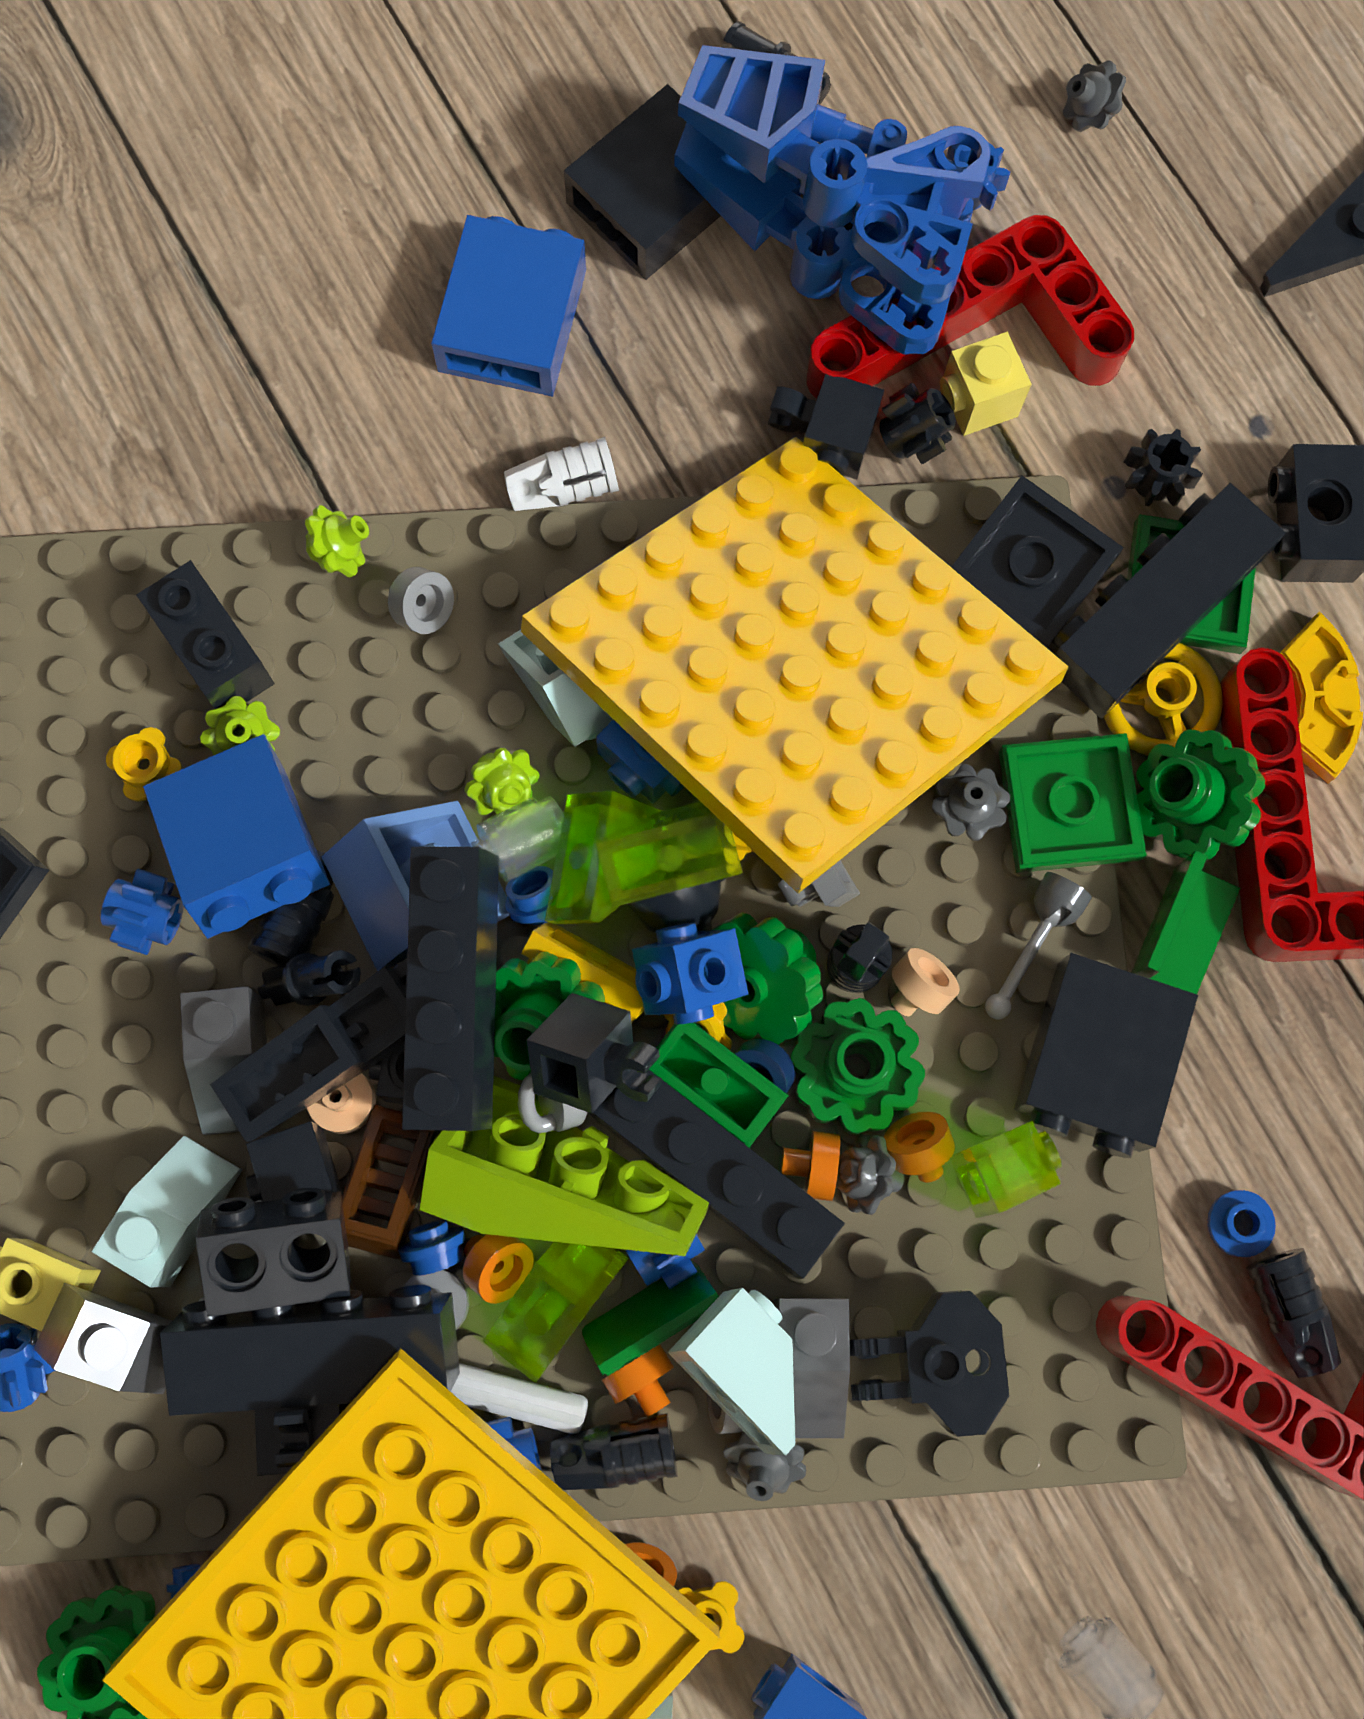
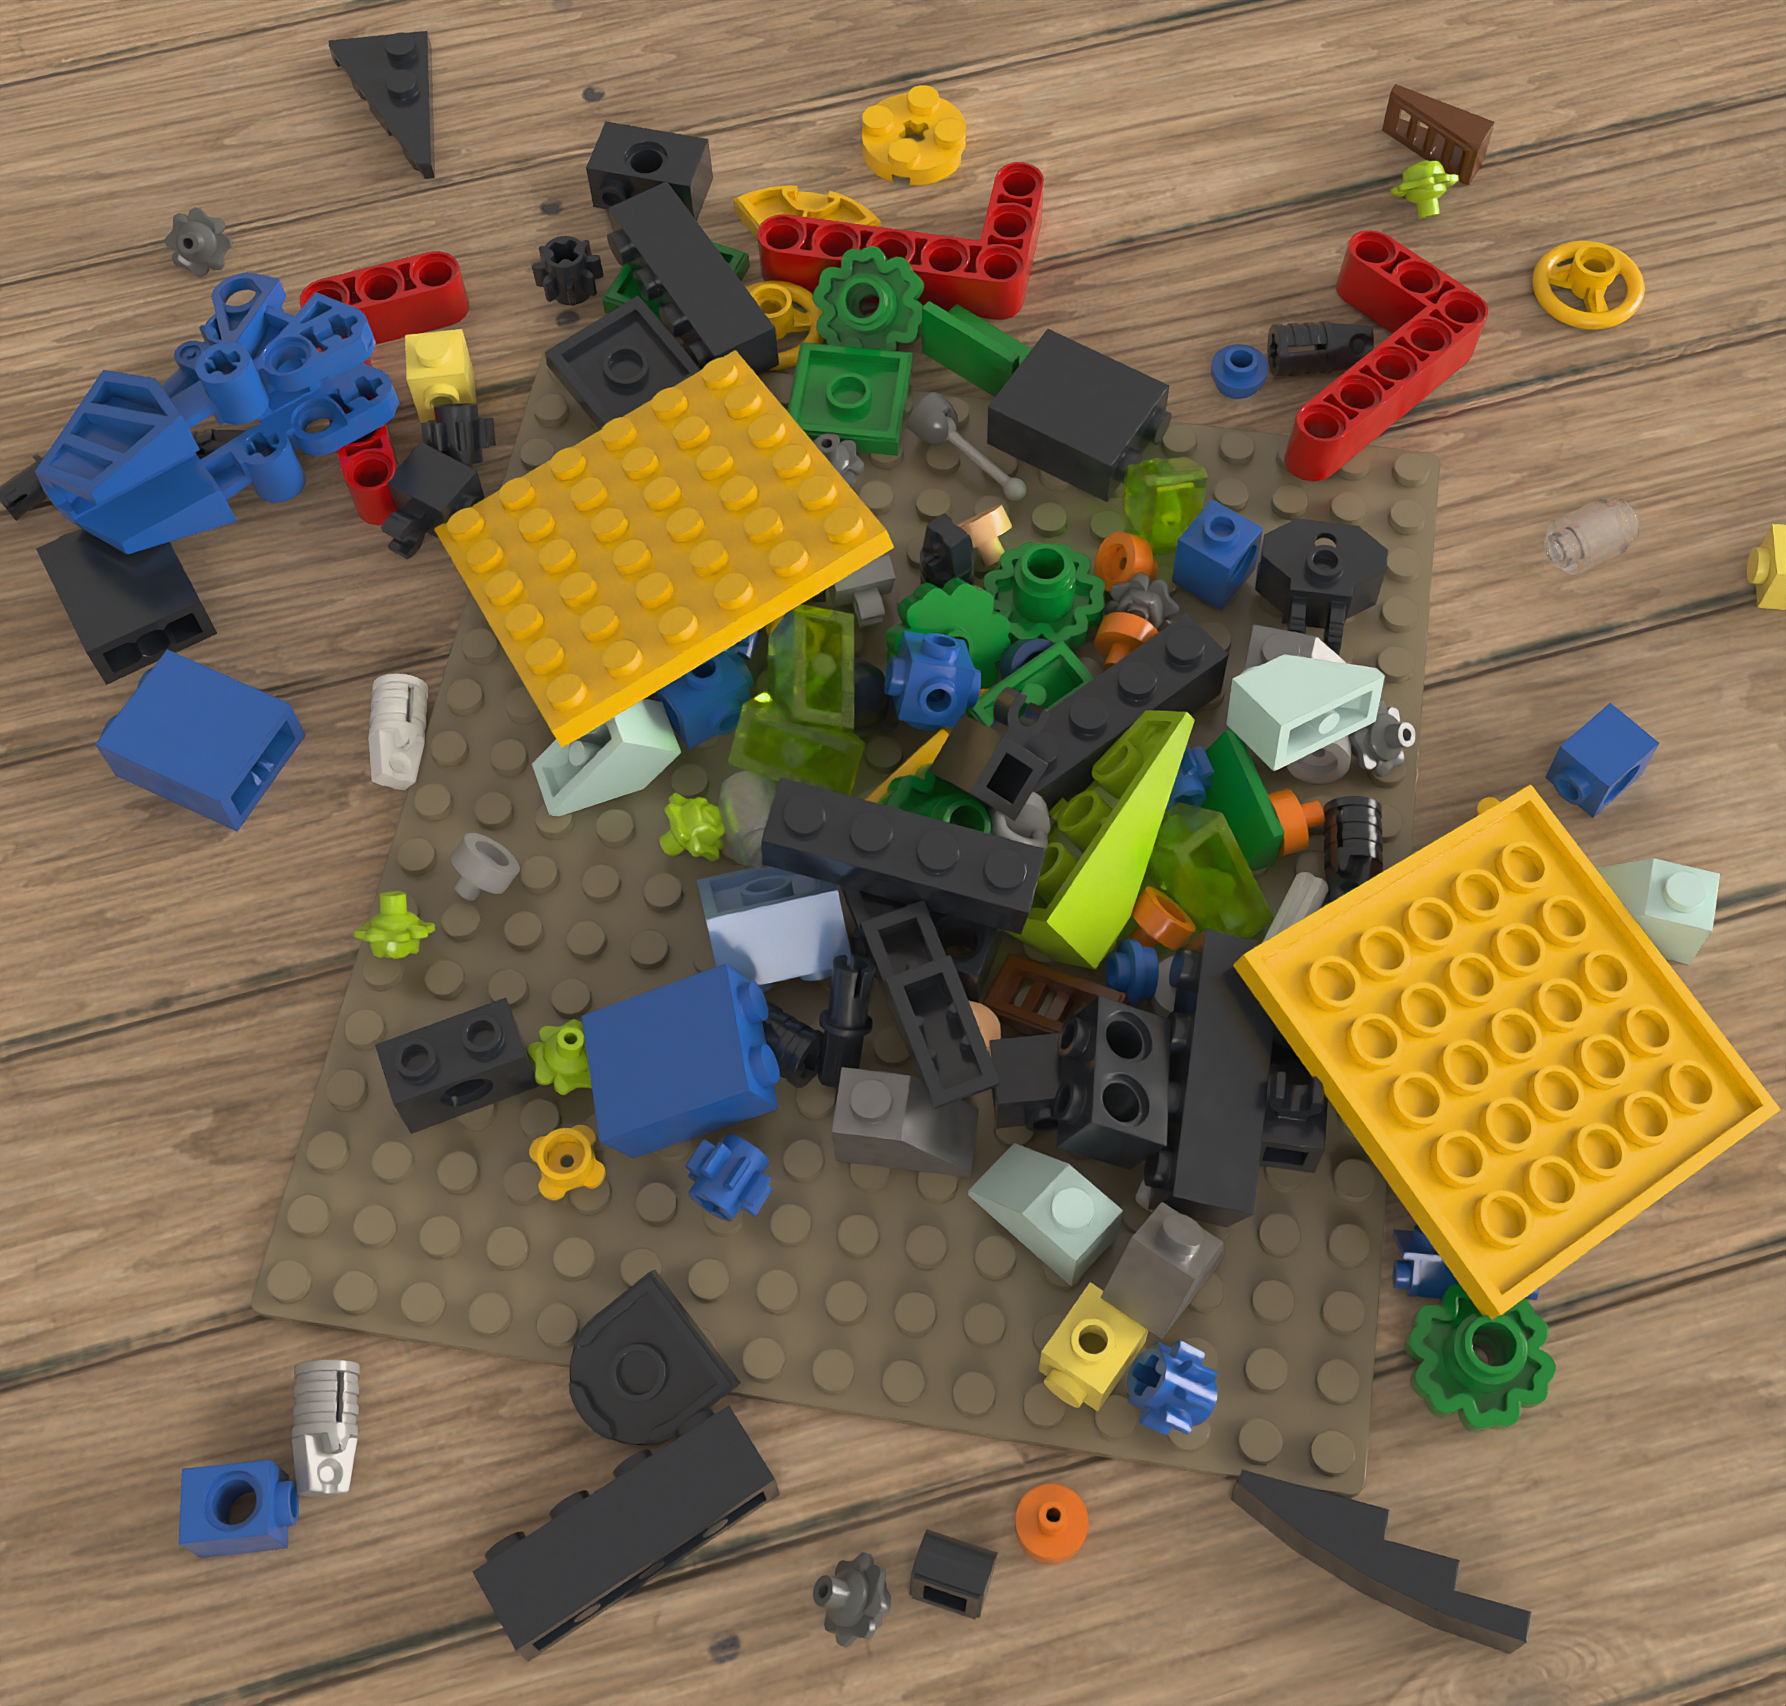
camera: 70 degrees left, 15 degrees down
none -> blue brick [1172,499,1264,611]

